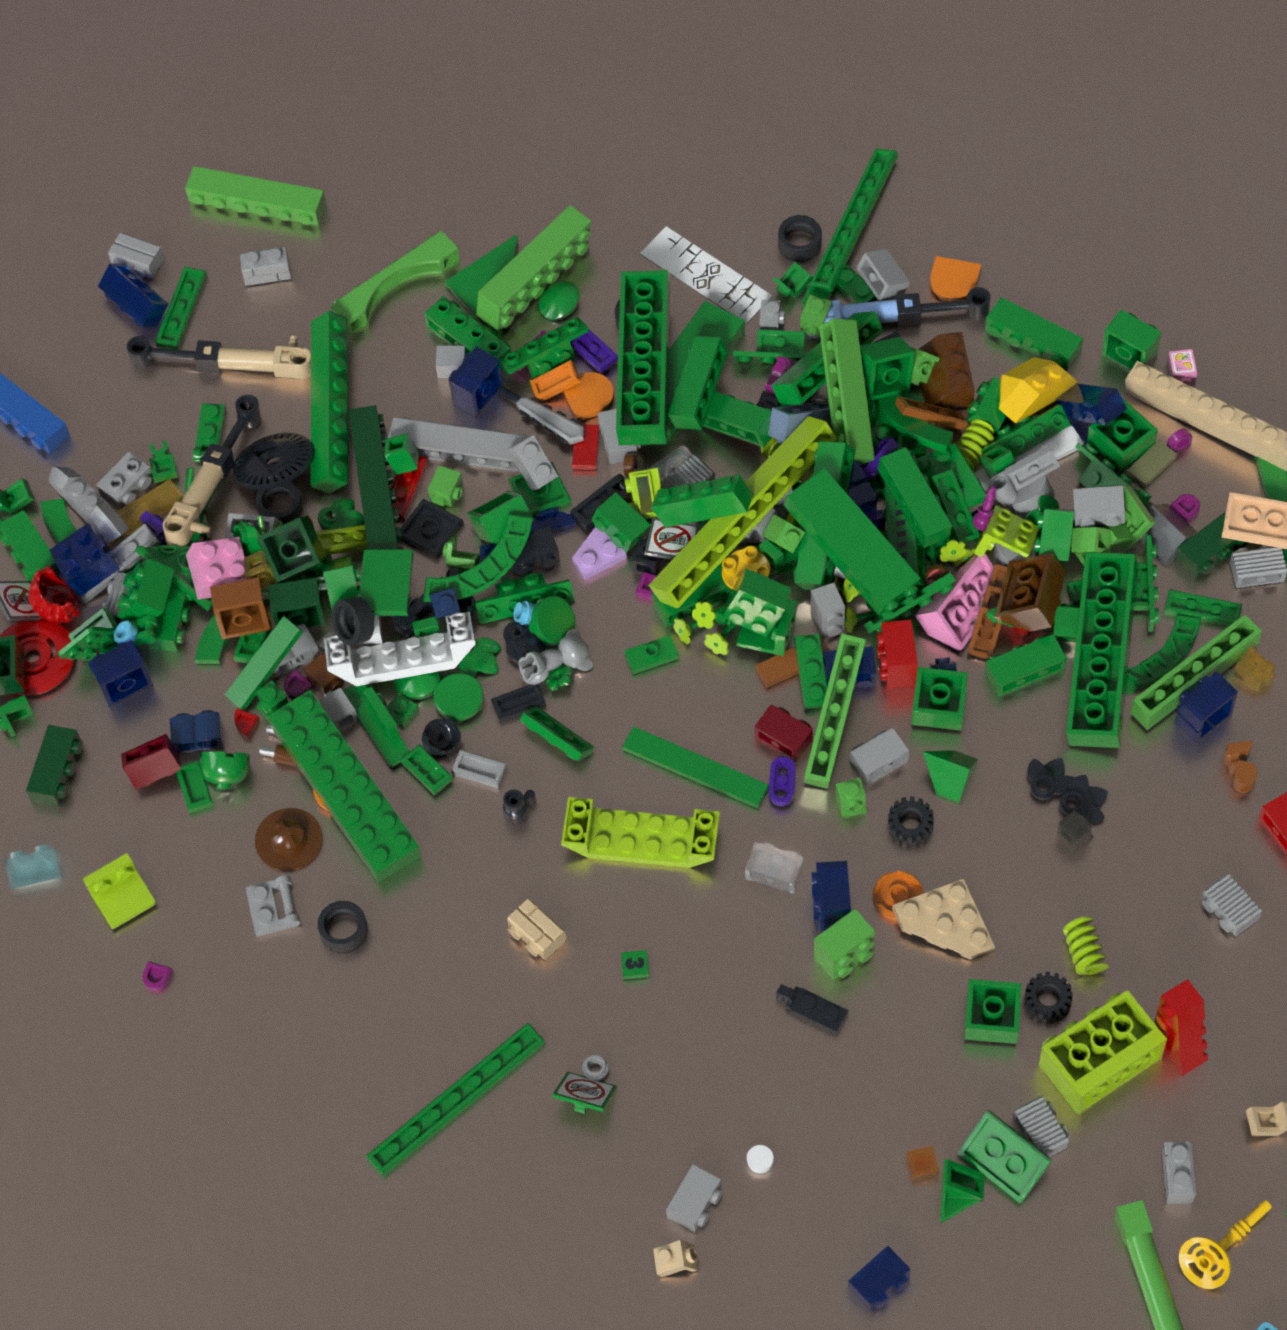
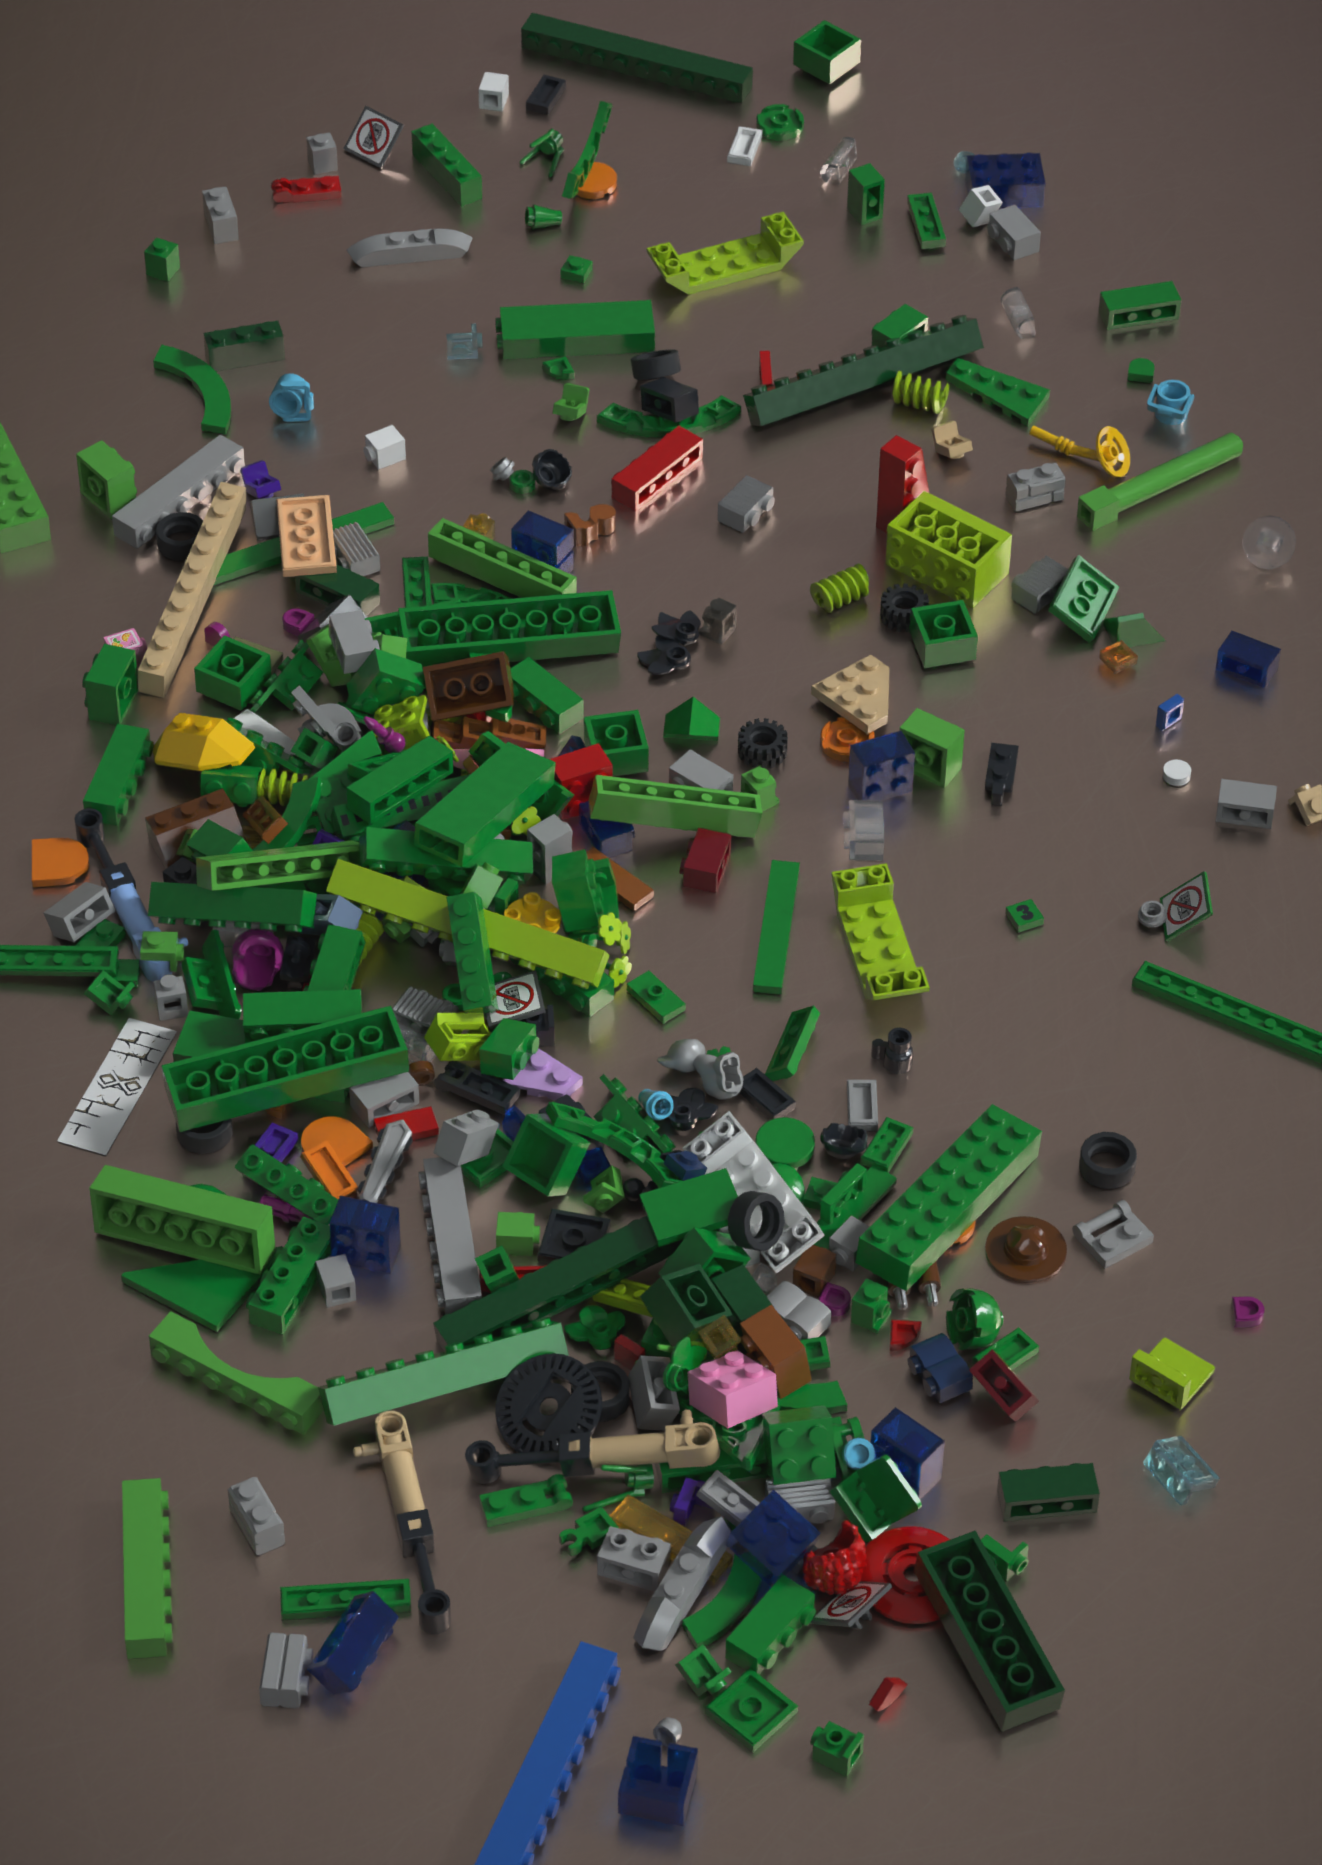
camera: 115 degrees left, 15 degrees down
green tile [225,616,303,710] -> none
tan brick [507,899,566,960] -> none
green tile [529,596,576,646] -> none
magenta tile [636,572,657,600] -> none
dark purple plate [769,756,796,806] -> none
black tyre [778,215,822,261] -> none
green plate [794,633,827,710] -> none
clear blue brick [1056,383,1127,425] -> none
none -> blue tile [1156,694,1184,731]

